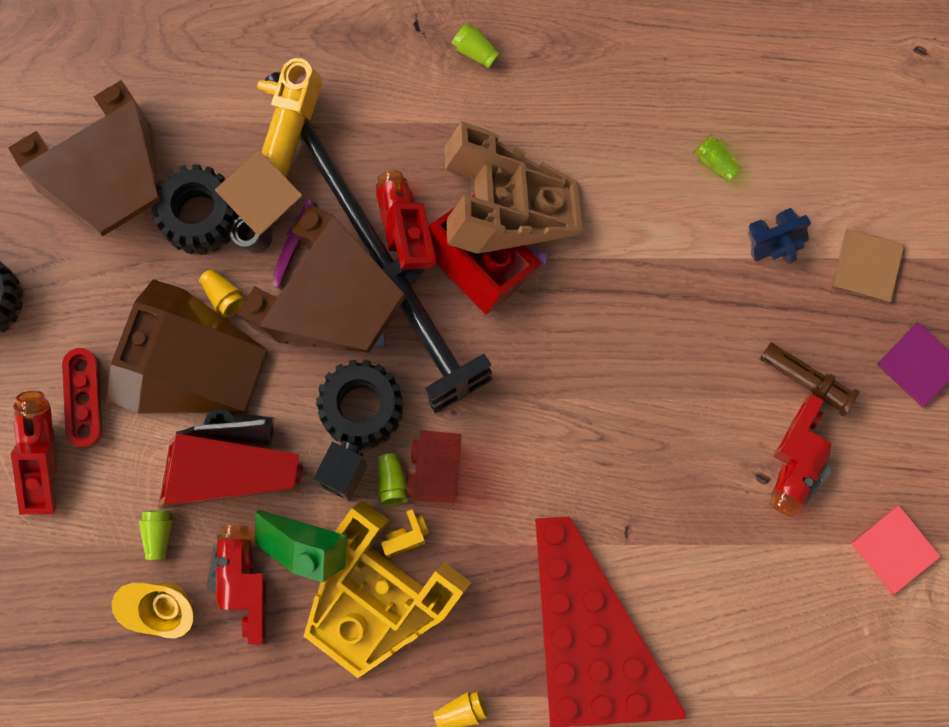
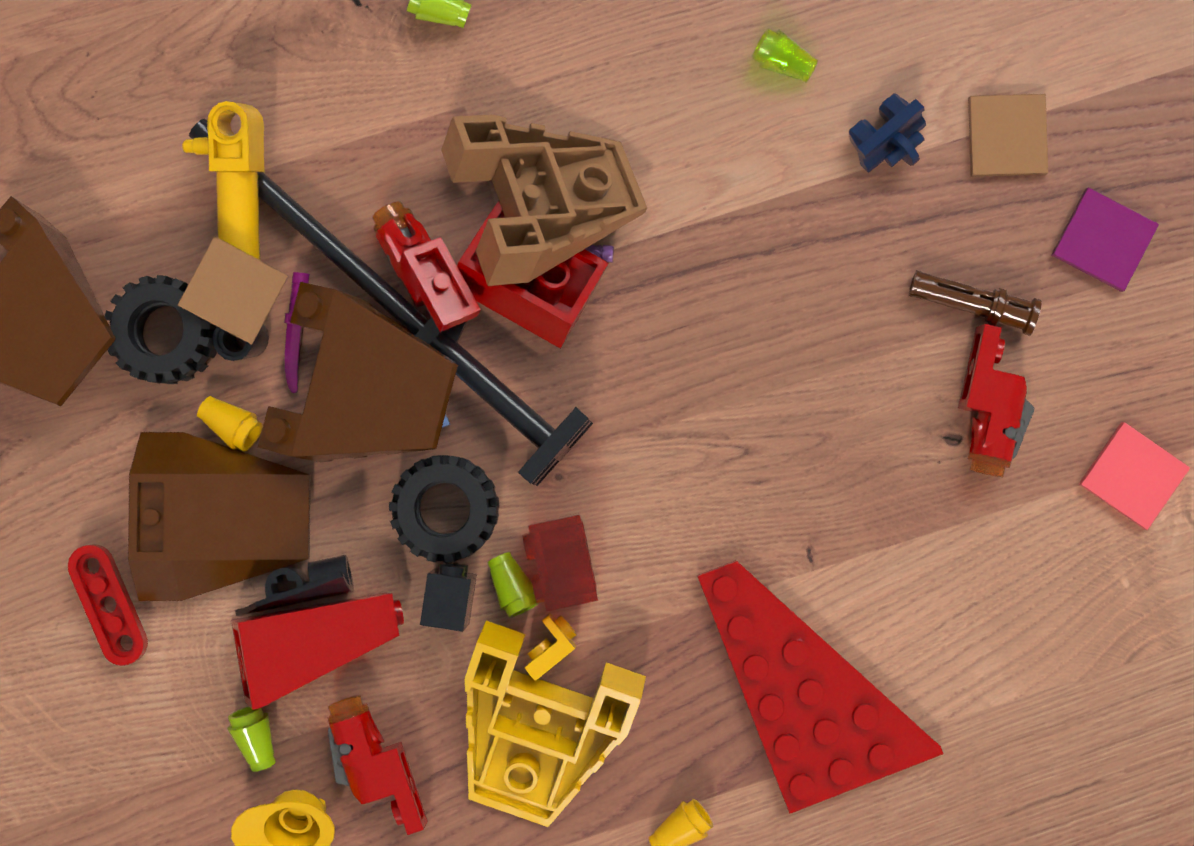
camera: 10 degrees left, 10 degrees up
red plate [11,391,57,515] -> none
green slope [254,510,347,583] -> none

